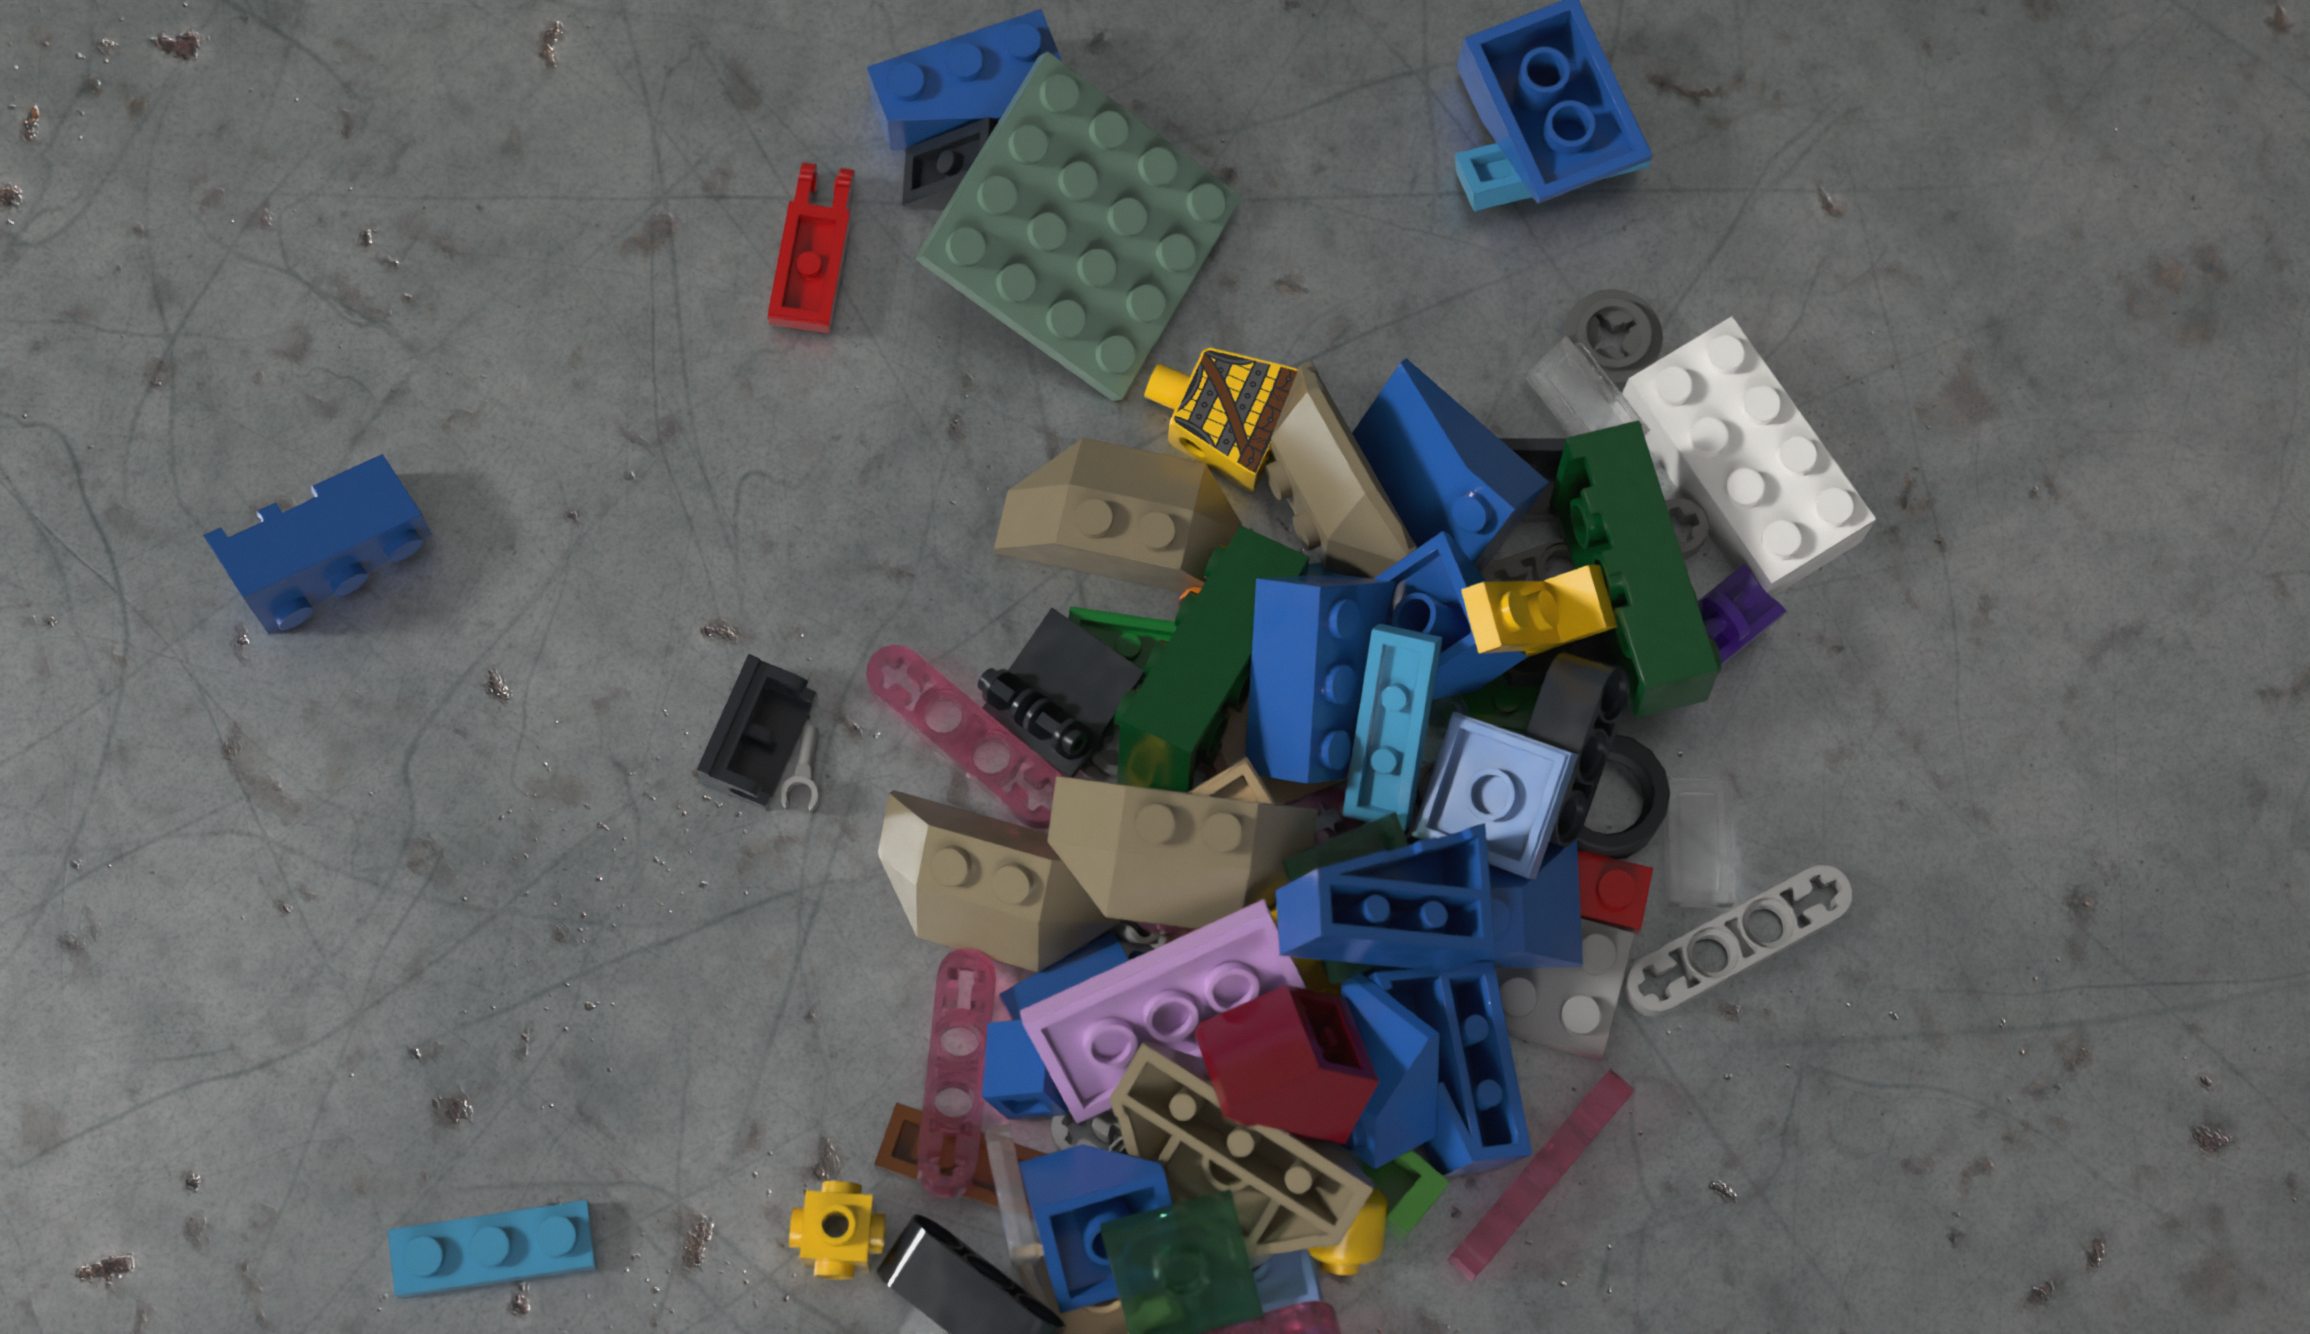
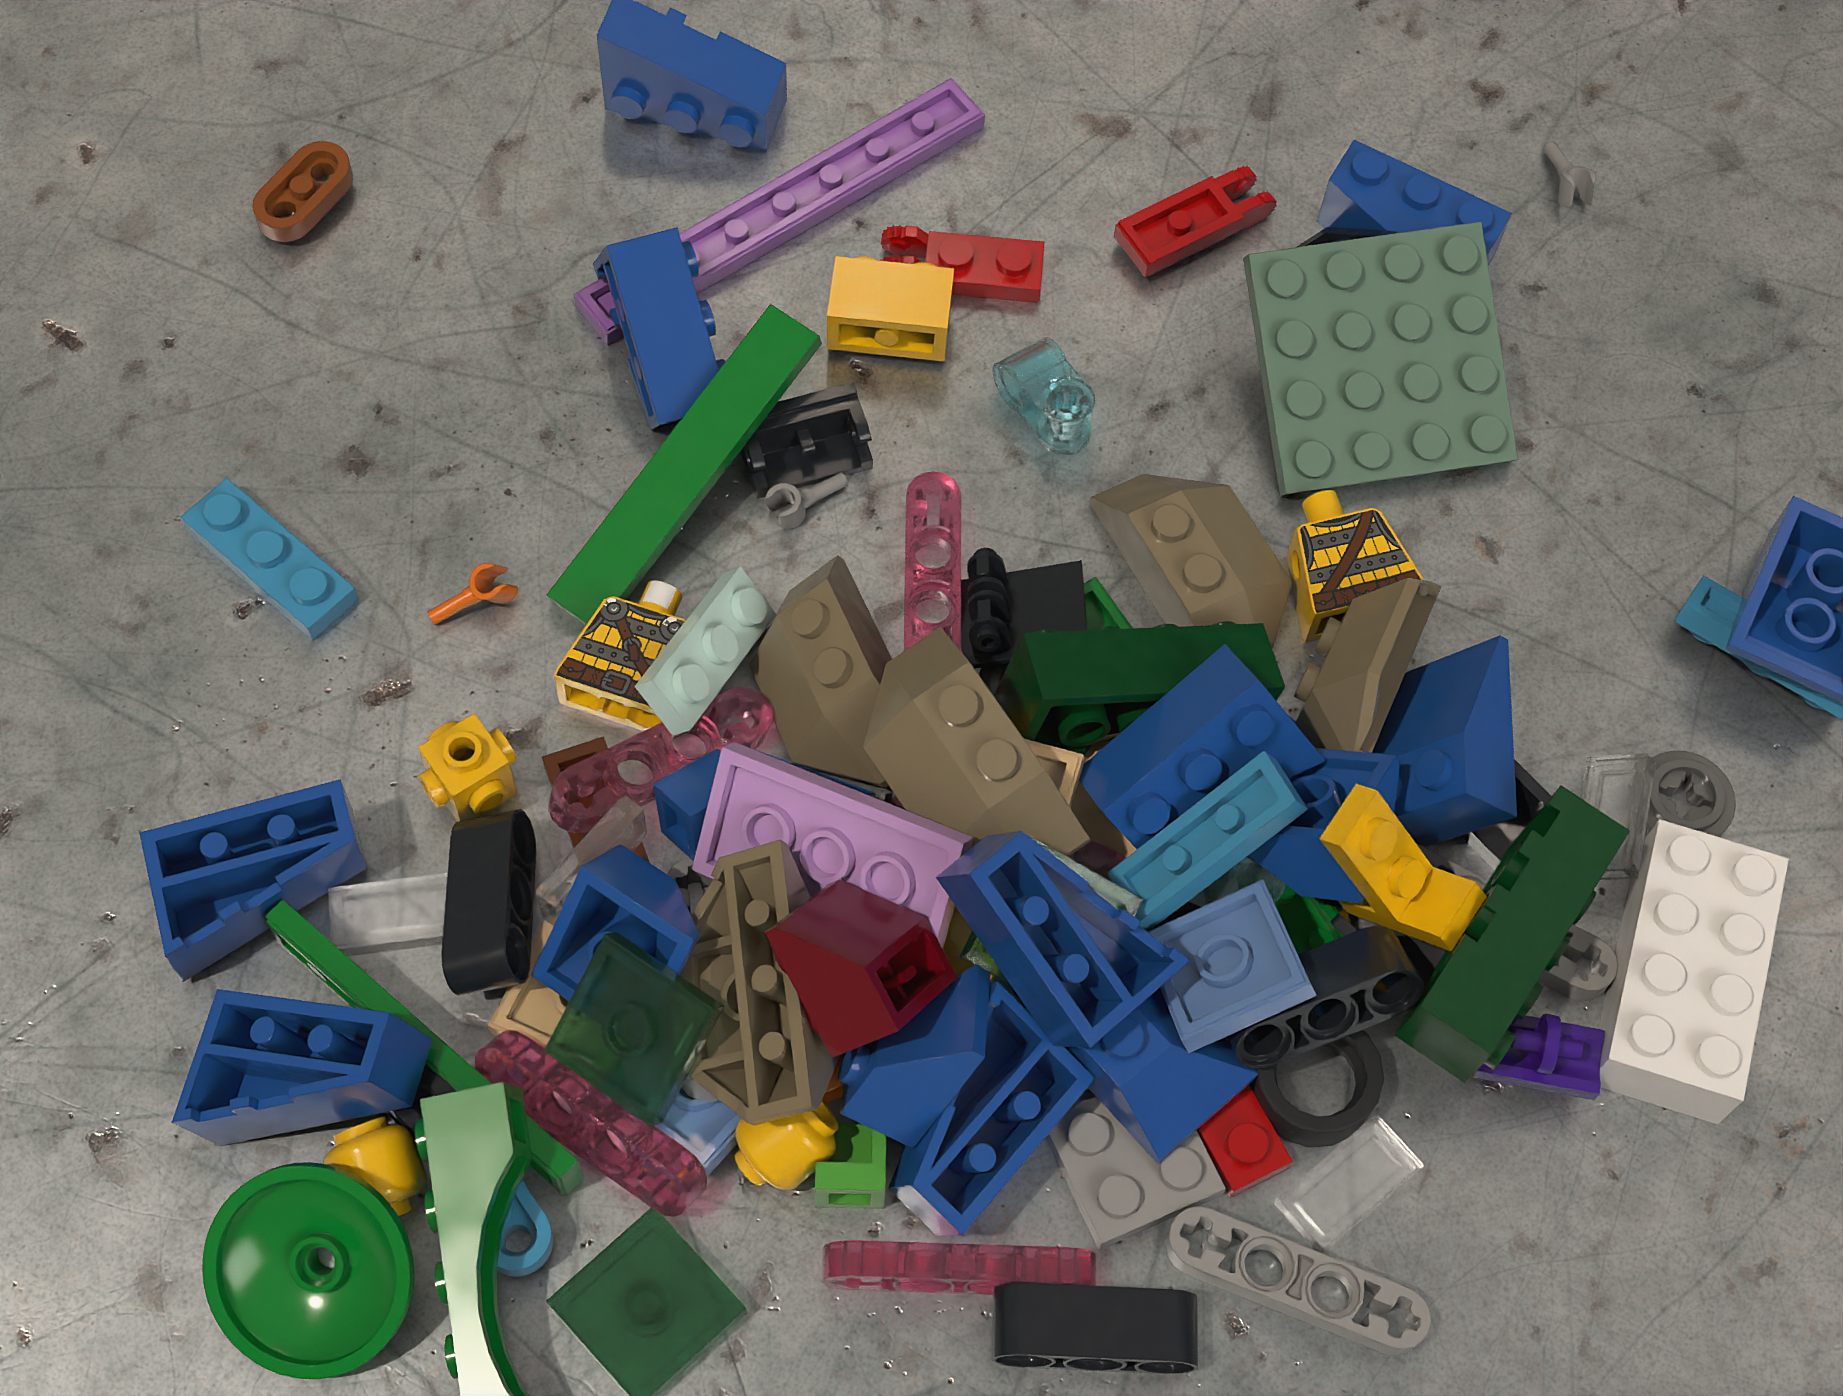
camera: 50 degrees right, 10 degrees down
none -> dark orange plate [252,141,353,242]
none -> orange hand [427,563,518,625]
none -> green tile [546,304,822,625]
none -> torso [554,580,686,740]
none -> medium lavender tile [574,78,985,346]
none -> blue wedge [593,227,725,430]
none -> light aqua plate [634,566,776,736]
none -> yellow brick [827,256,954,362]
none -> red hinge [880,225,1045,303]
none -> clear light blue piece [992,337,1095,455]
none -> black beam [992,1283,1198,1374]

